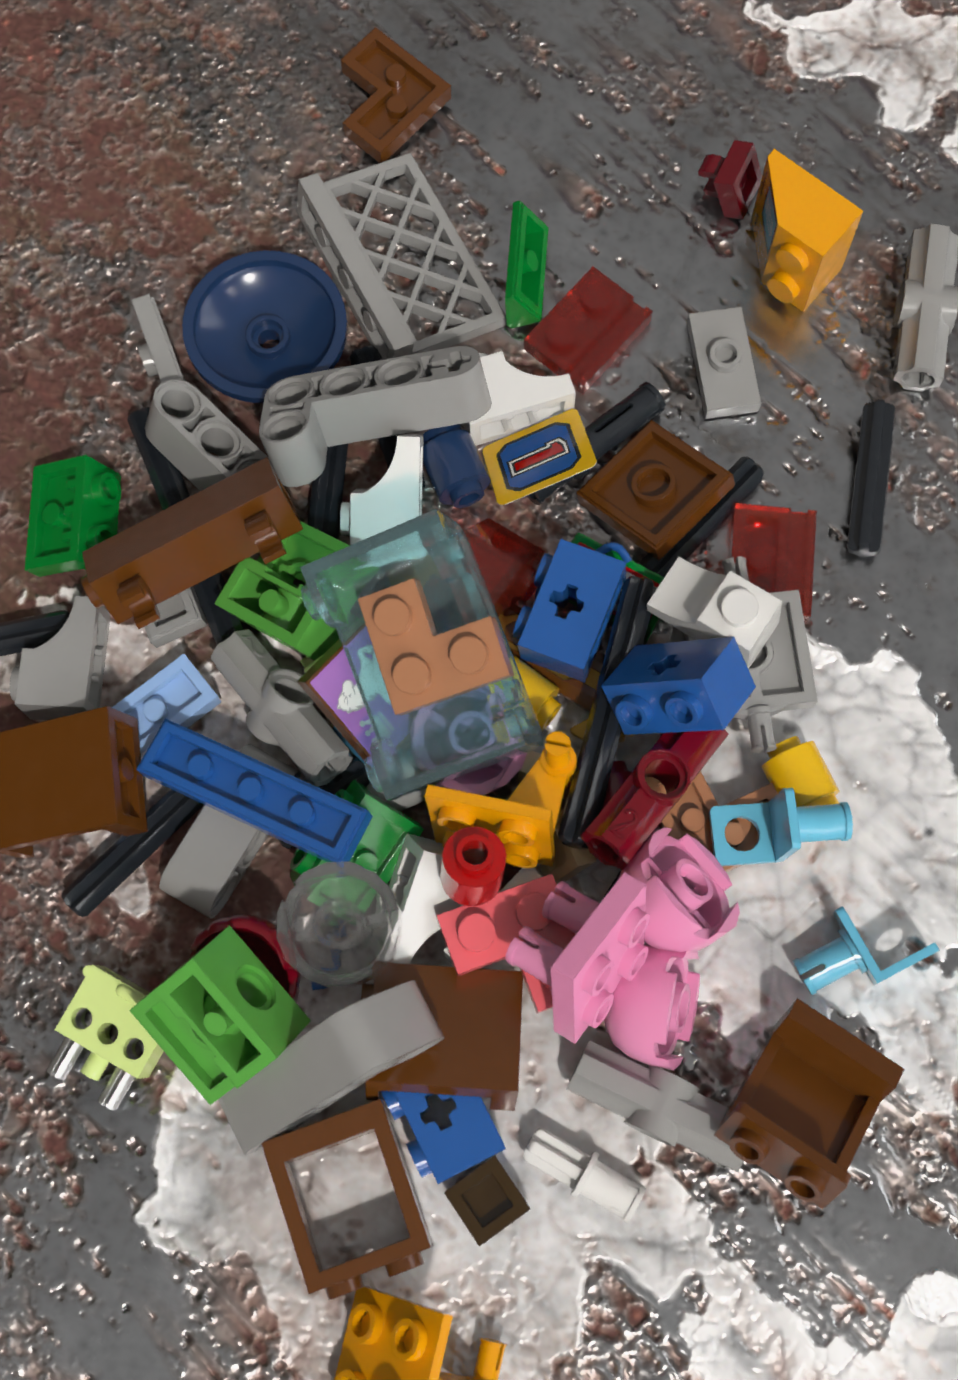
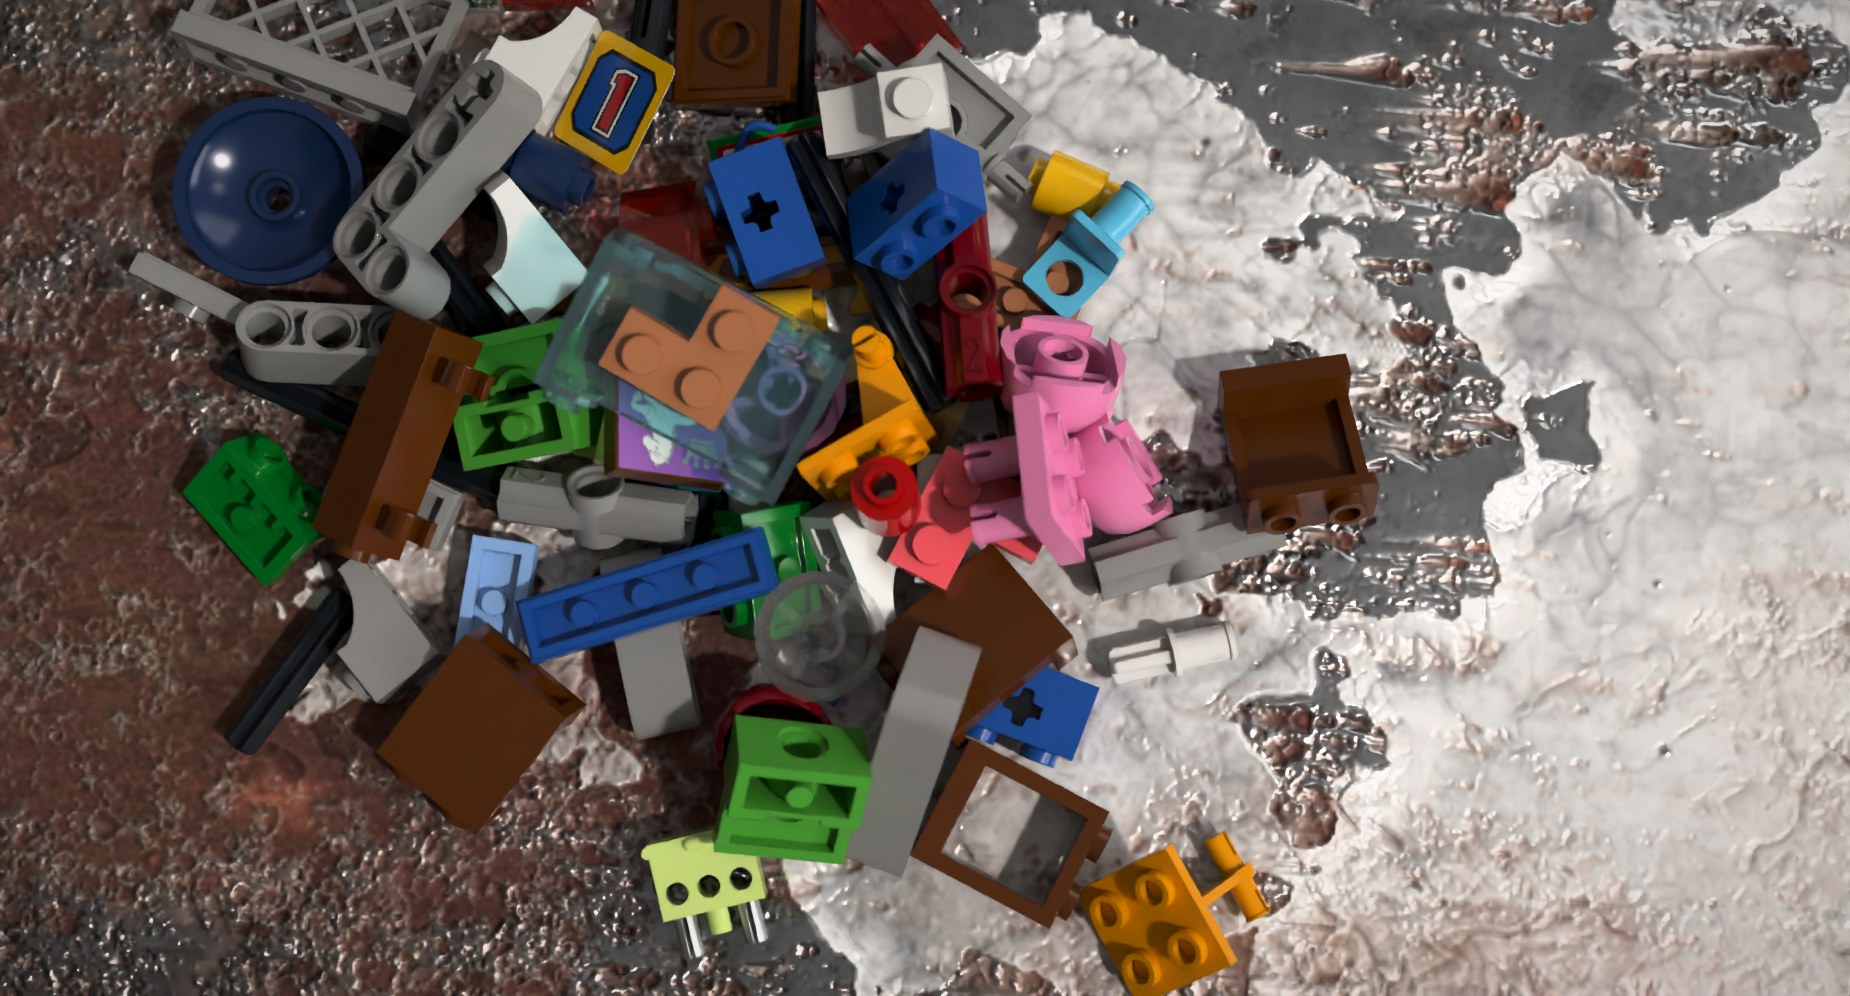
camera: 45 degrees left, 10 degrees up
black axle [61,789,204,917] -> none
dark brown plate [444,1156,531,1247] -> none
medium azure bracket [792,906,940,995] -> none

